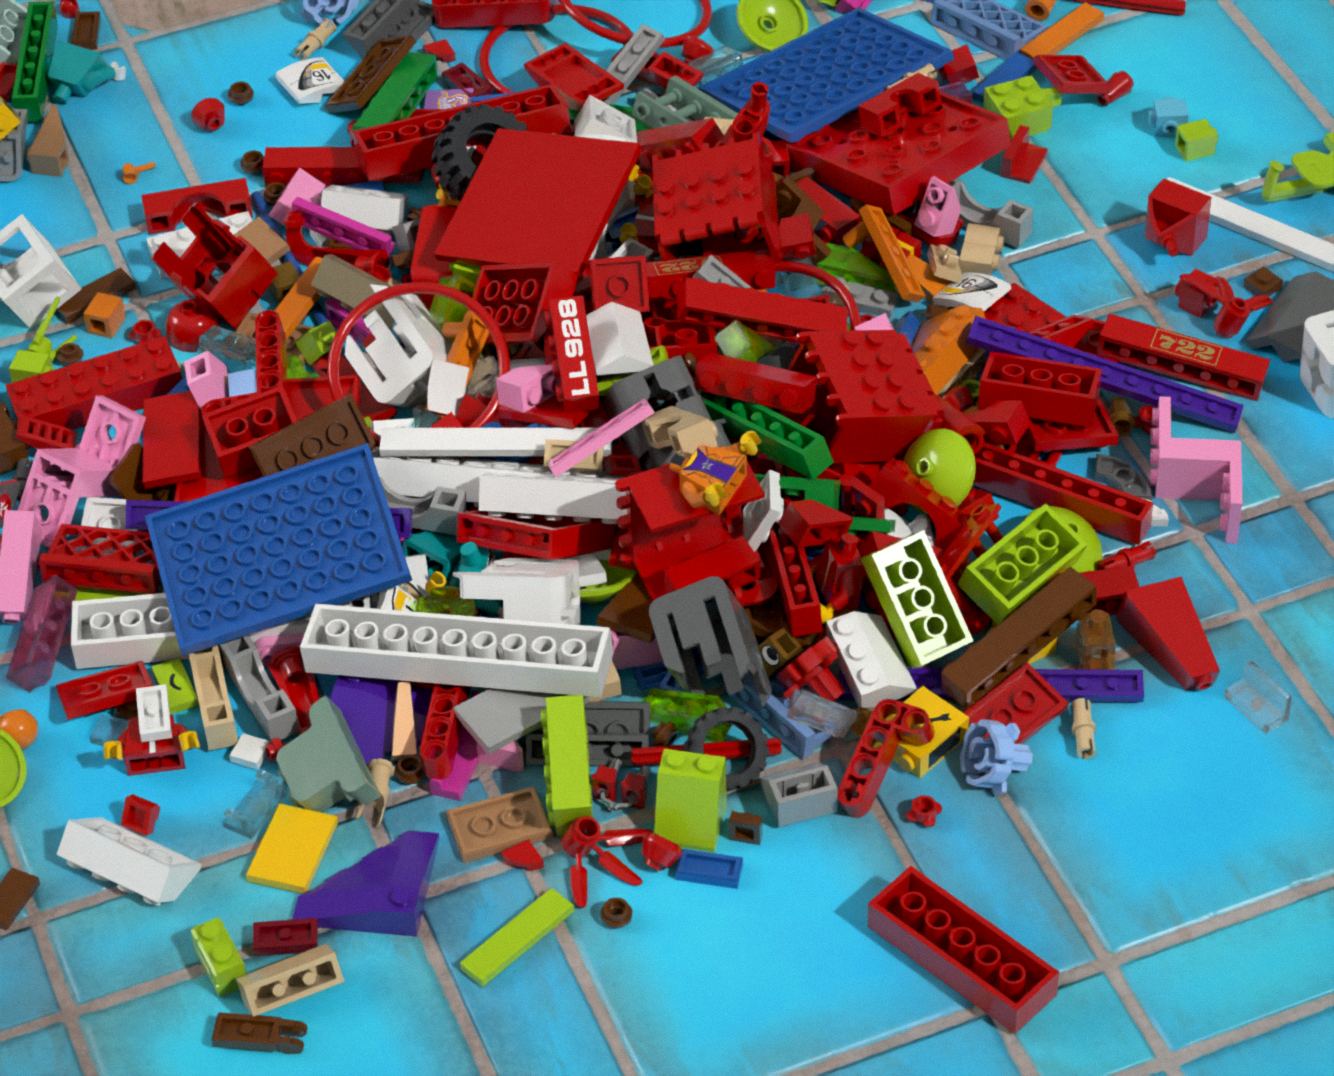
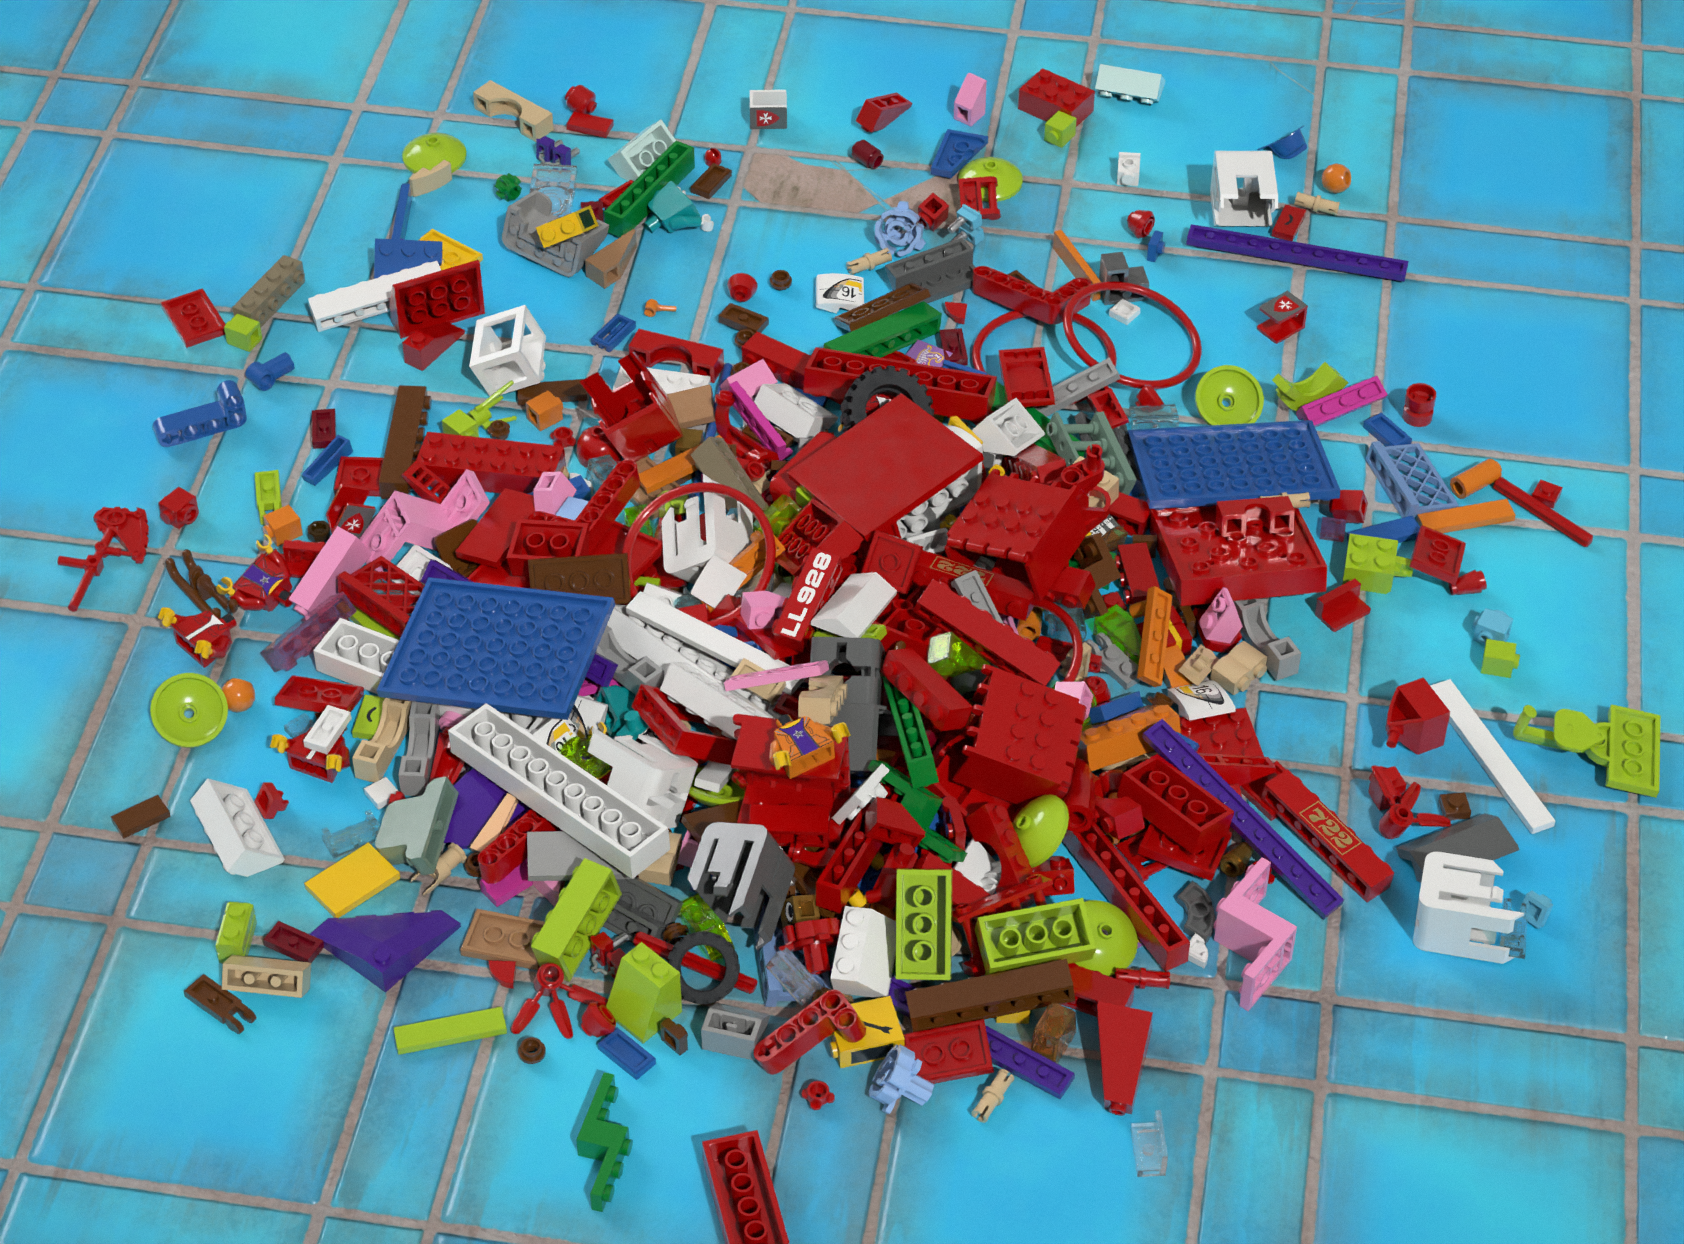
camera: 30 degrees right, 0 degrees up
none -> green bracket [576,1072,633,1212]
none -> blue tile [591,313,636,353]
none -> reddish brown plate [719,303,769,333]

